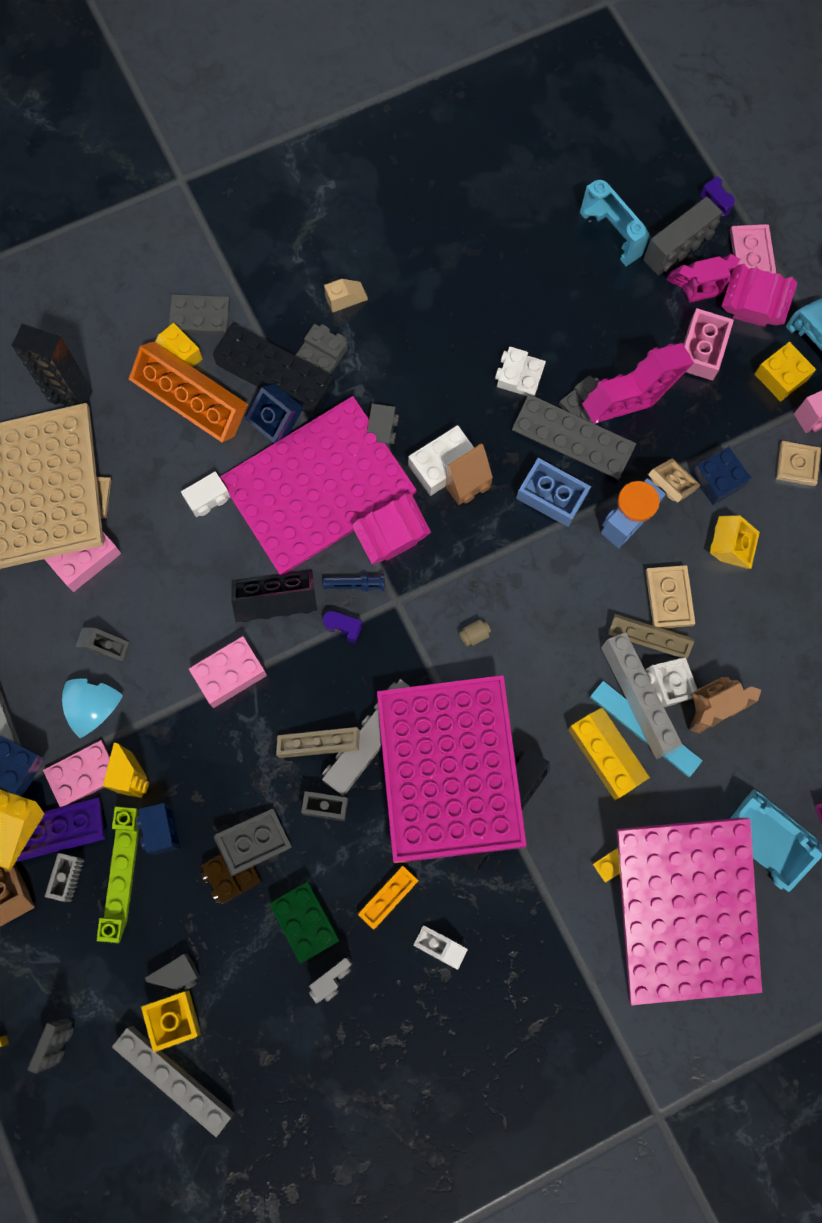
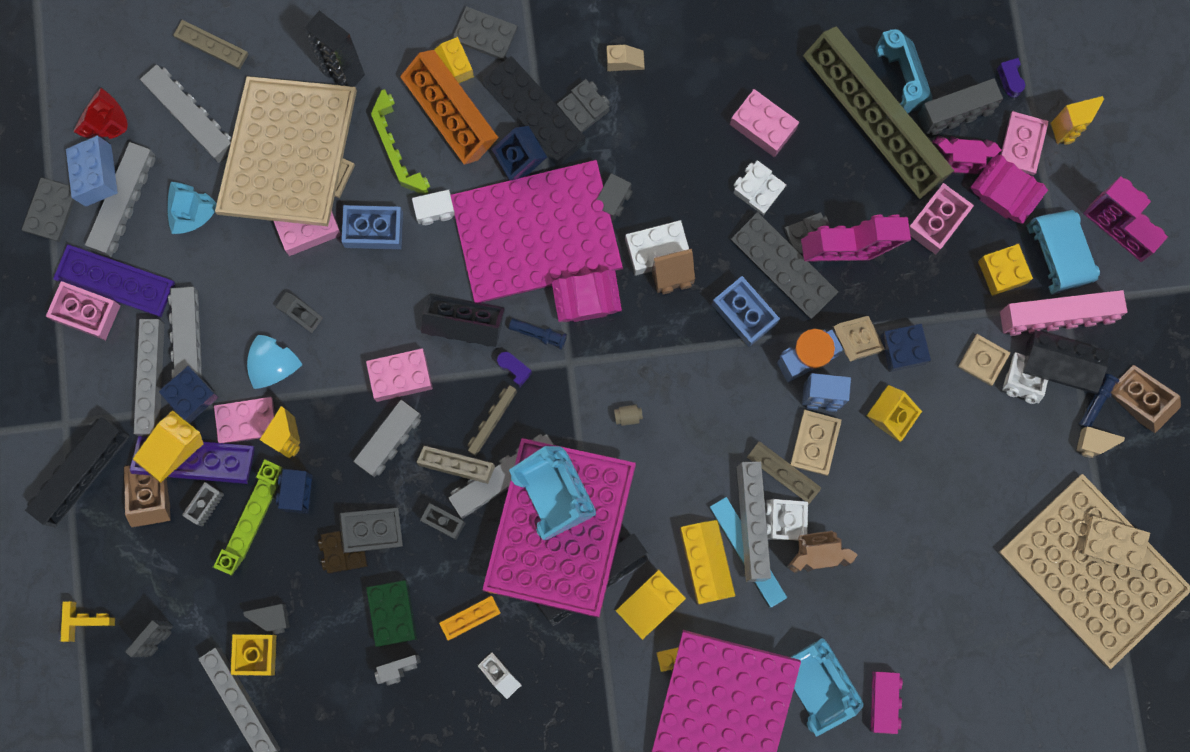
camera: 20 degrees right, 5 degrees up
none -> medium blue brick [342,205,403,249]
none -> light grey brick [354,400,421,477]
none -> lime slope [371,89,430,195]
none -> dark tan plate [468,386,517,457]
none -> medium azure windscreen [509,446,596,540]
none -> yellow slope [616,570,686,640]
none -> bright pink brick [730,89,799,157]
none -> medium blue brick [802,373,851,412]
none -> olive brick [803,26,954,199]
none -> yellow slope [1050,96,1104,145]

